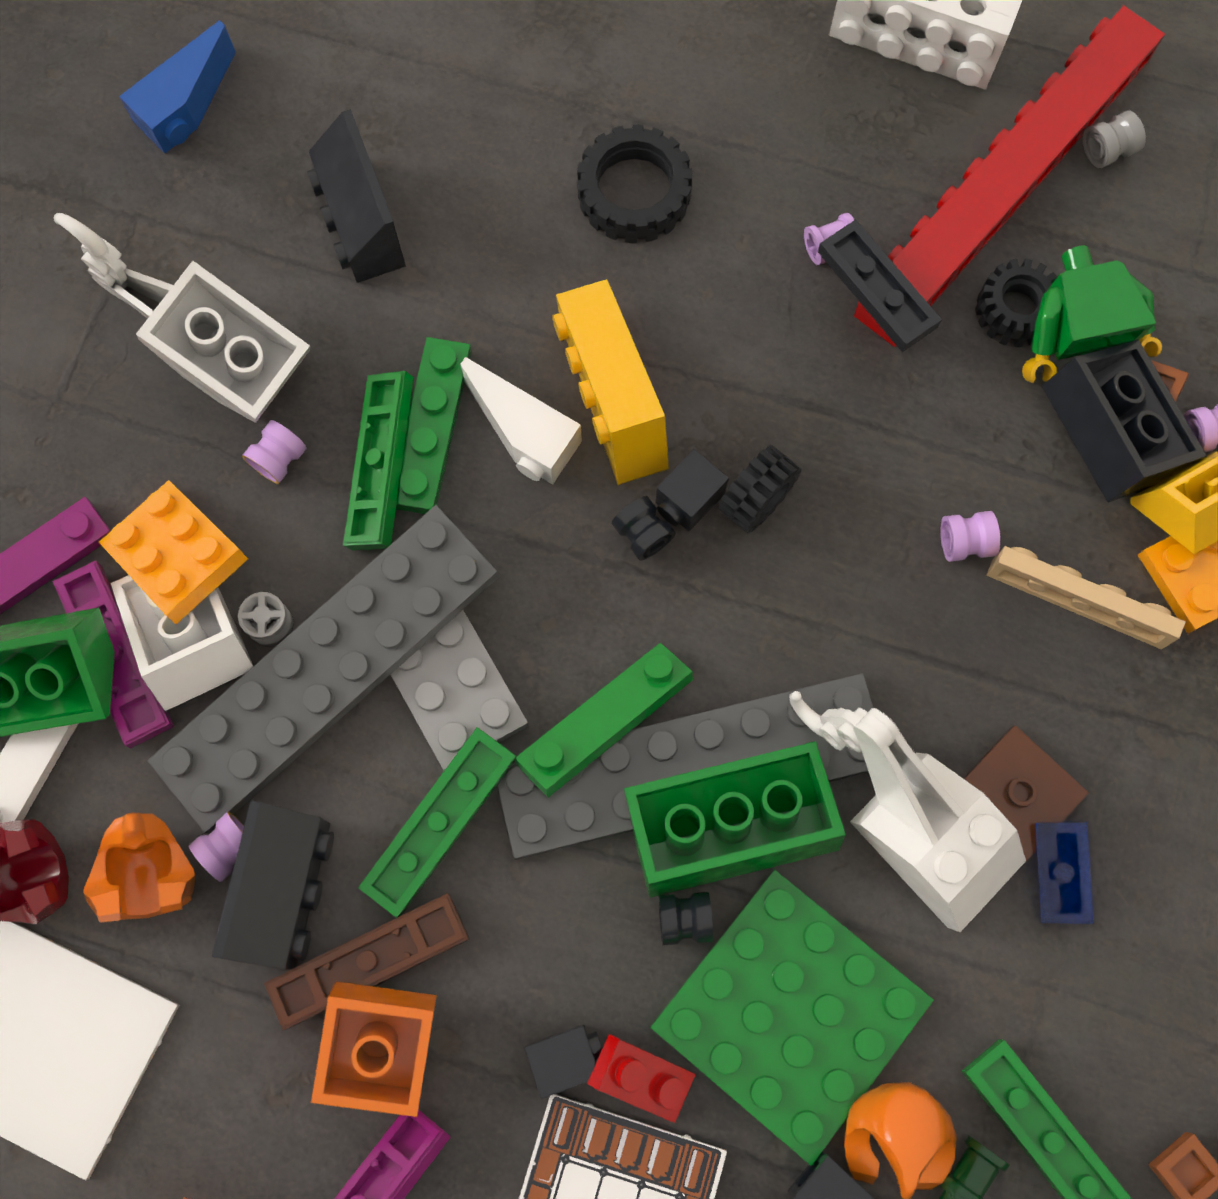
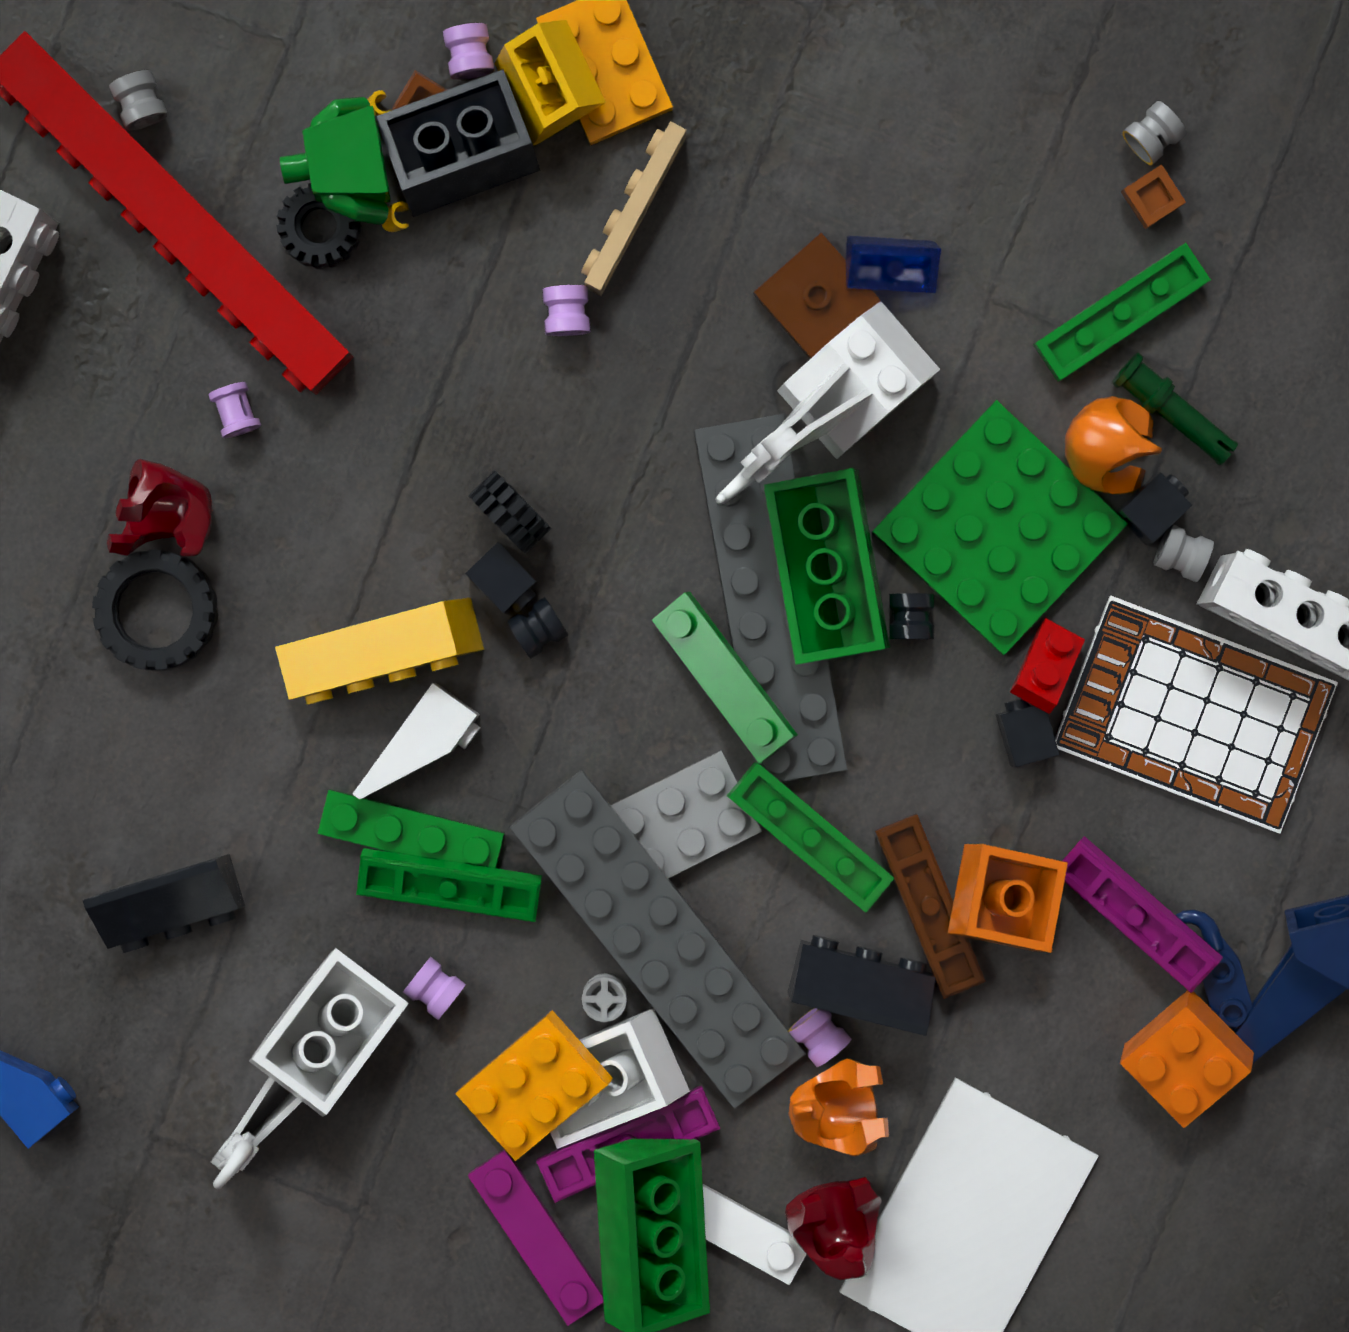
camera: 90 degrees left, 15 degrees up
black plate [818,219,942,352] -> none
none -> dark red piece [107,459,212,556]

